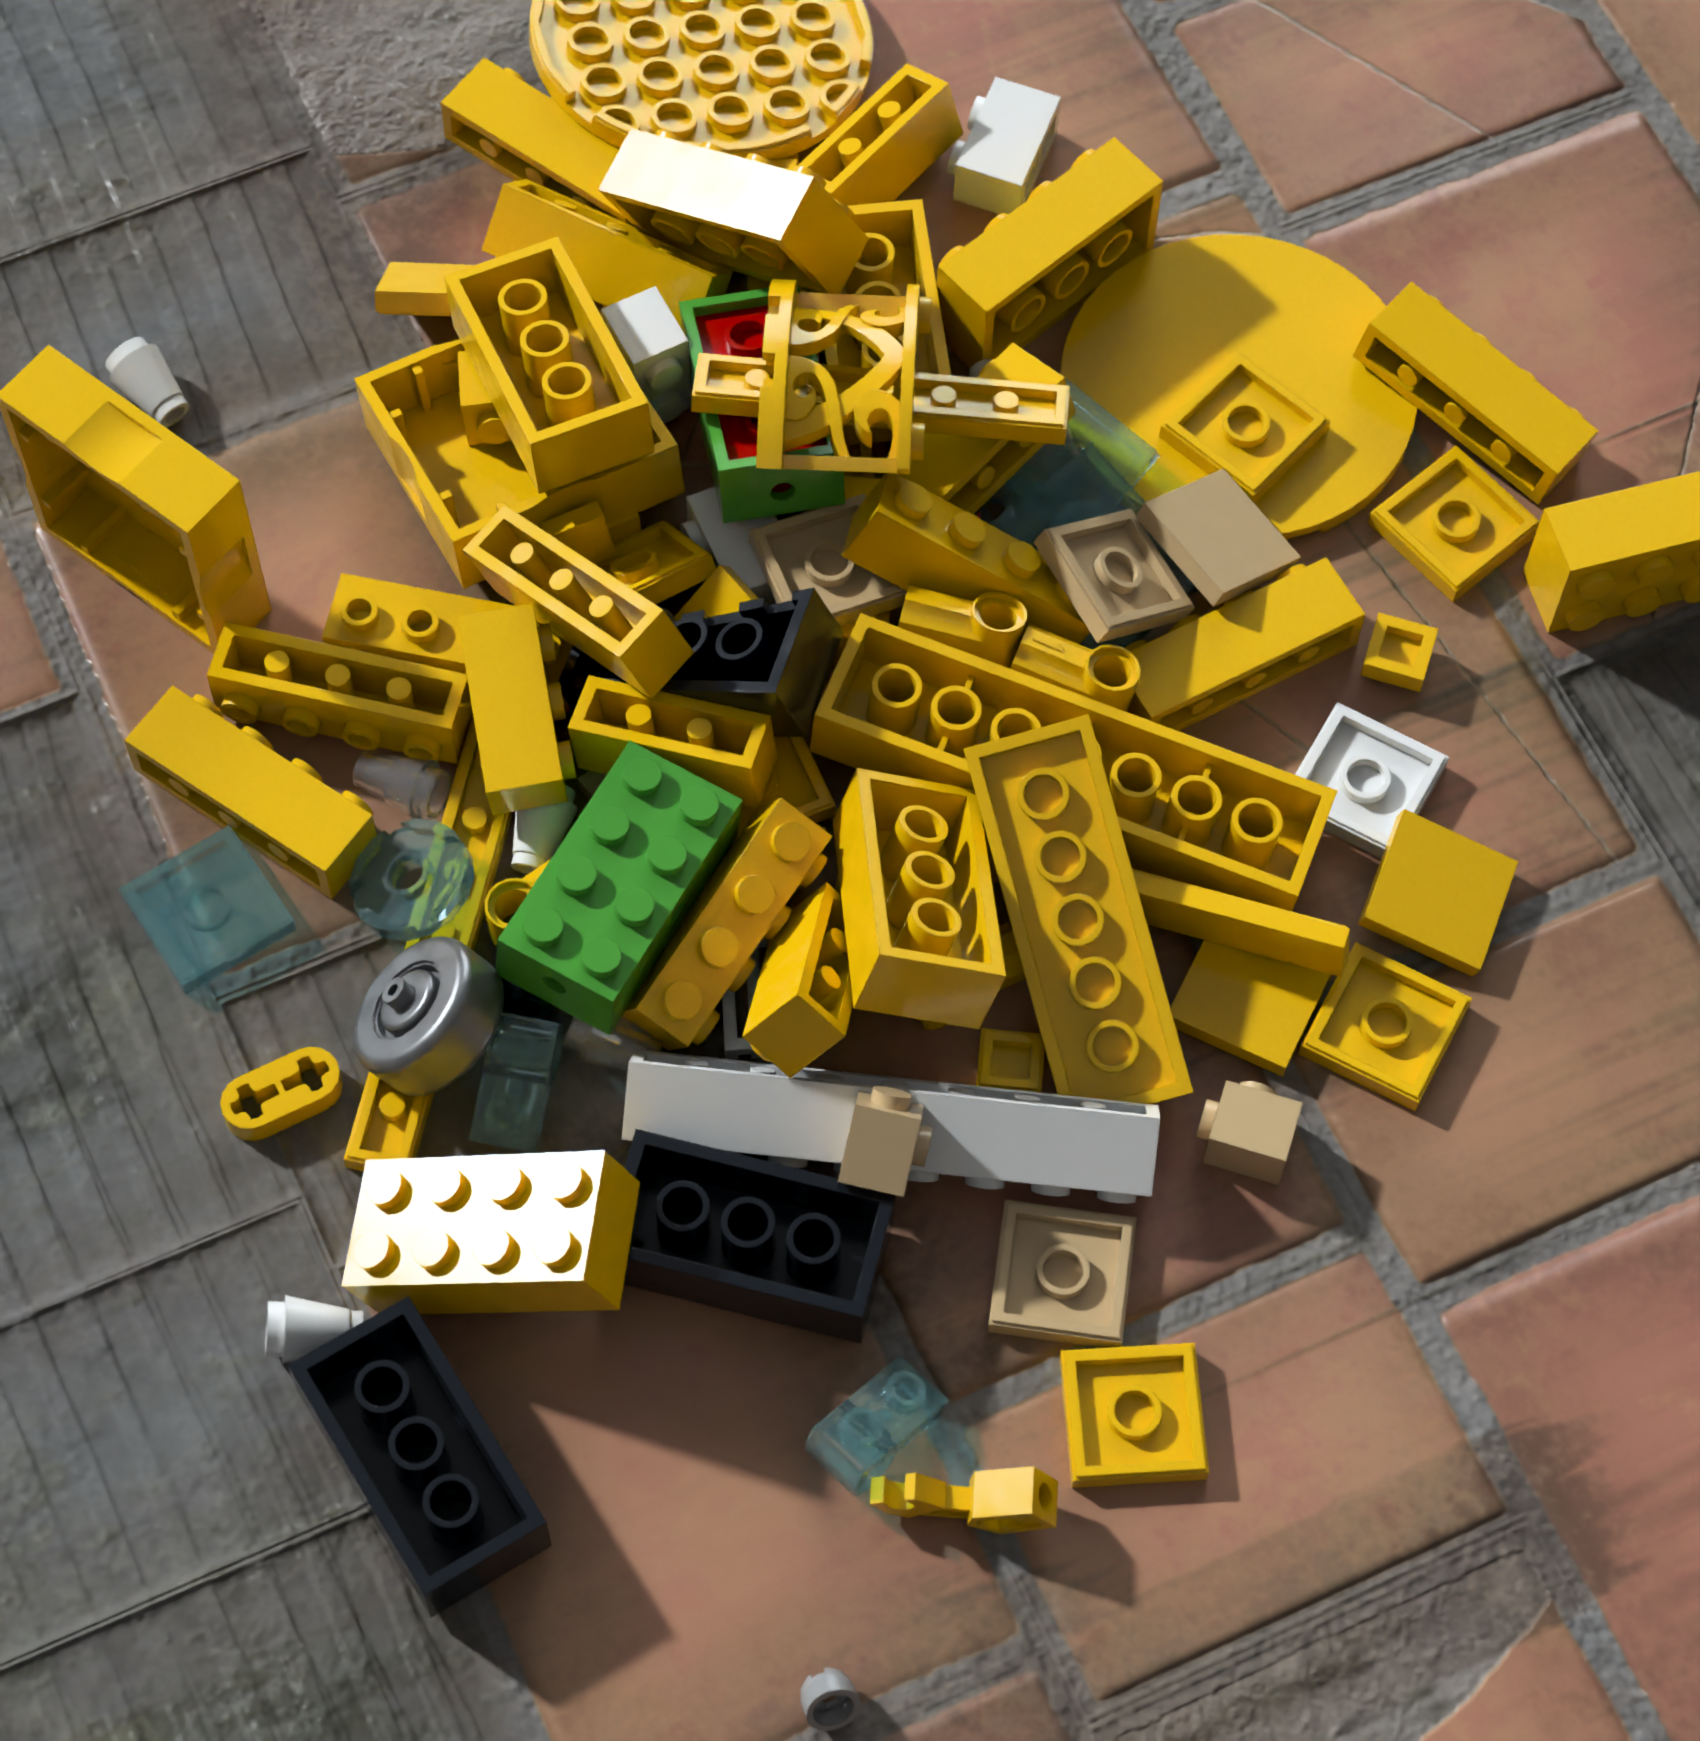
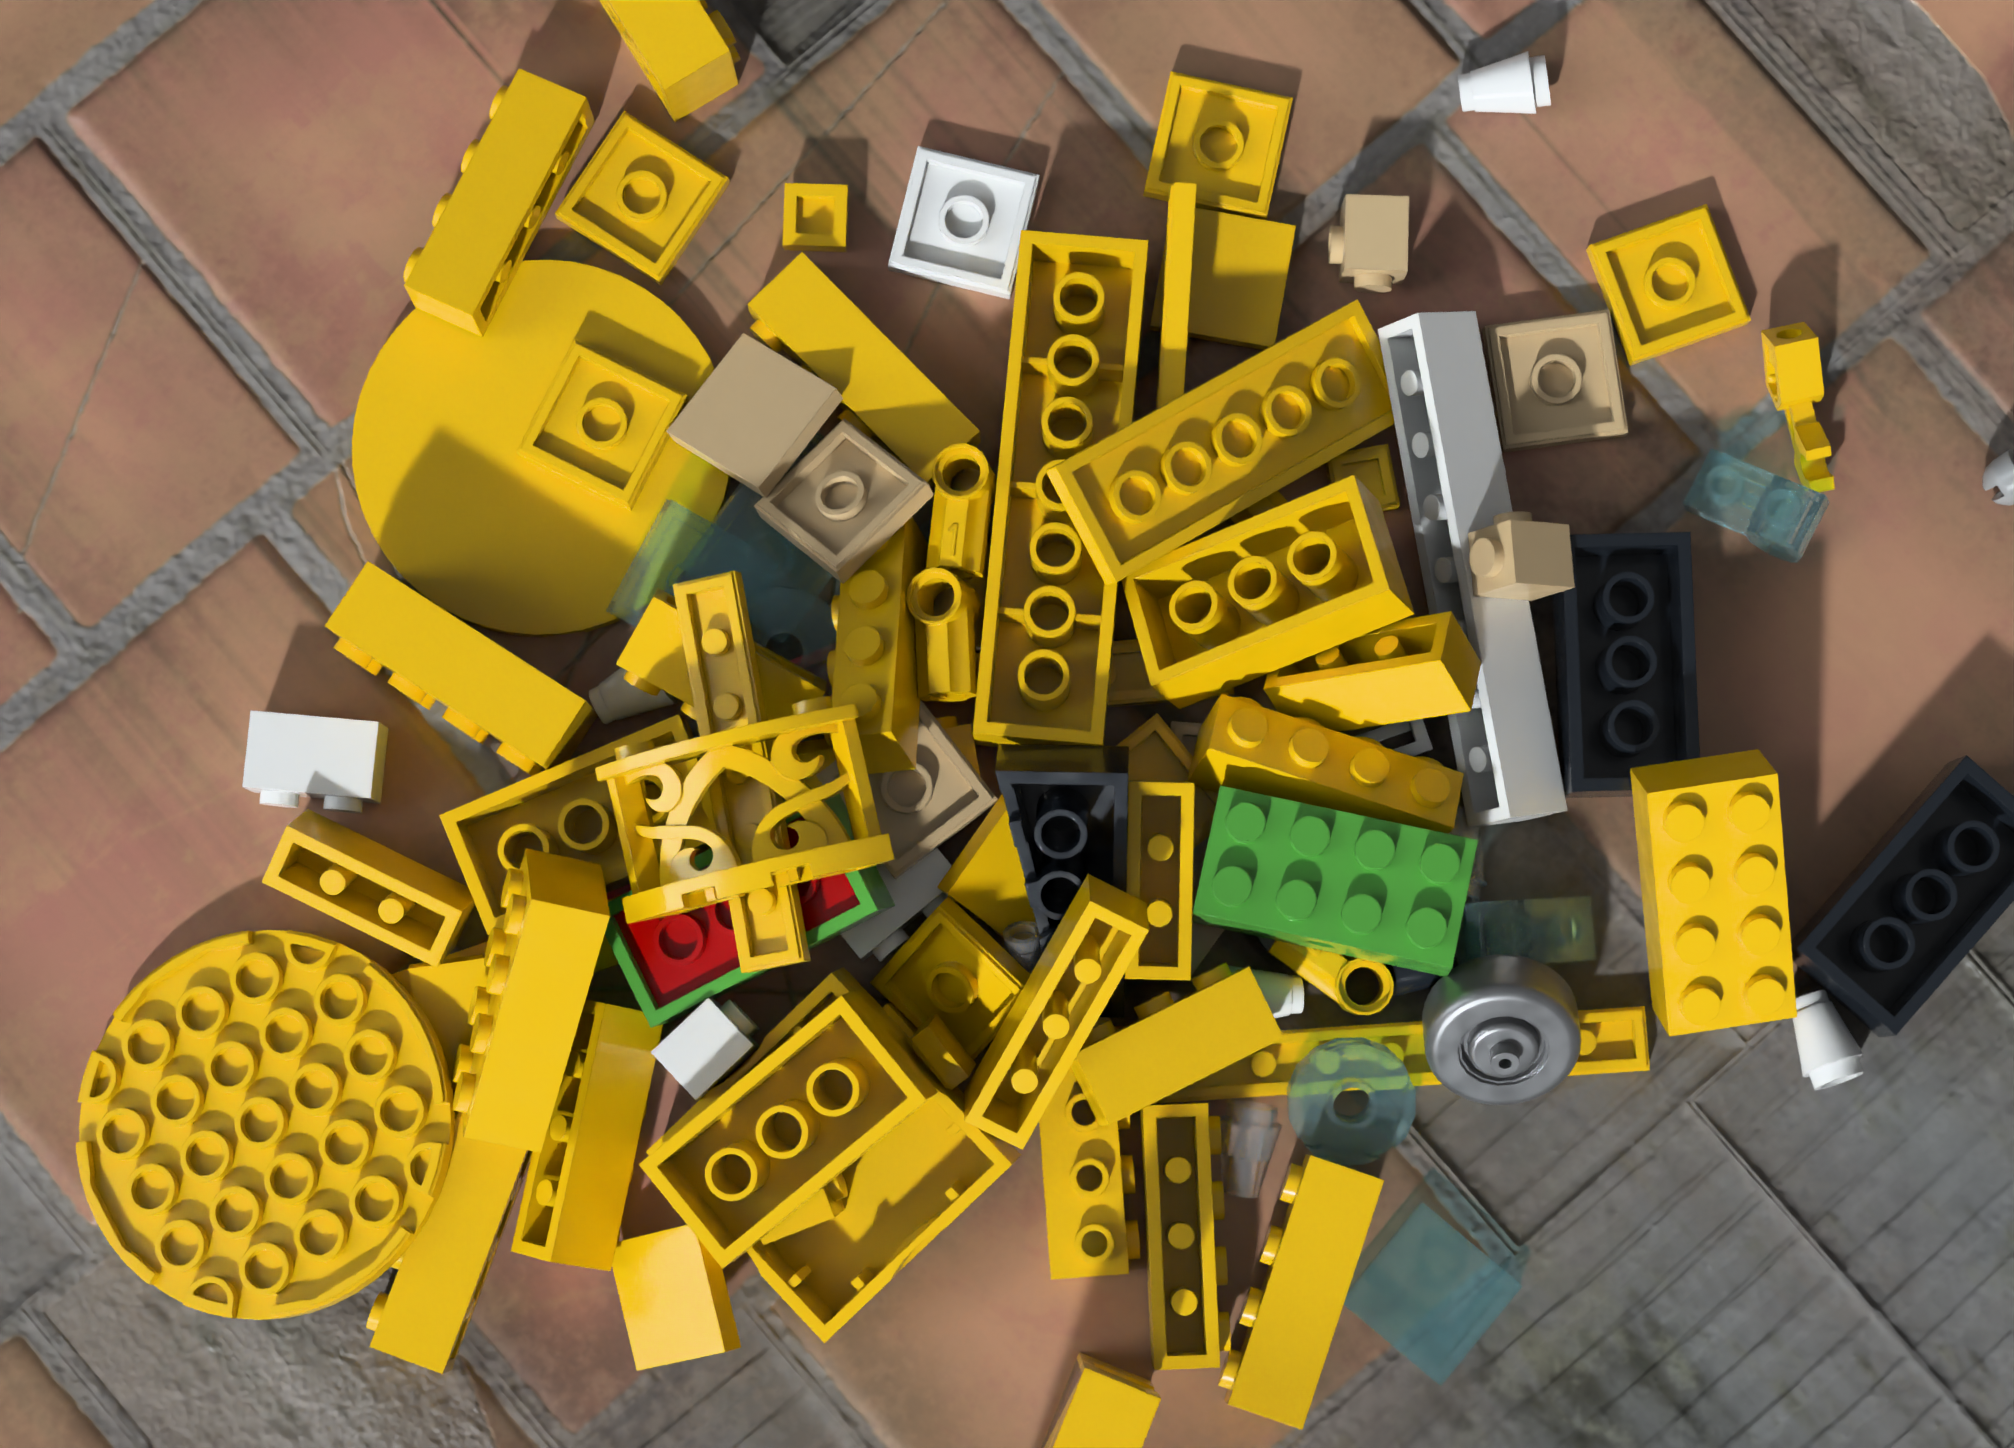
camera: 105 degrees left, 20 degrees up
yellow beam [220,1046,343,1141] -> none
yellow tile [1358,809,1519,977] -> none
none -> white cone [1458,51,1551,114]

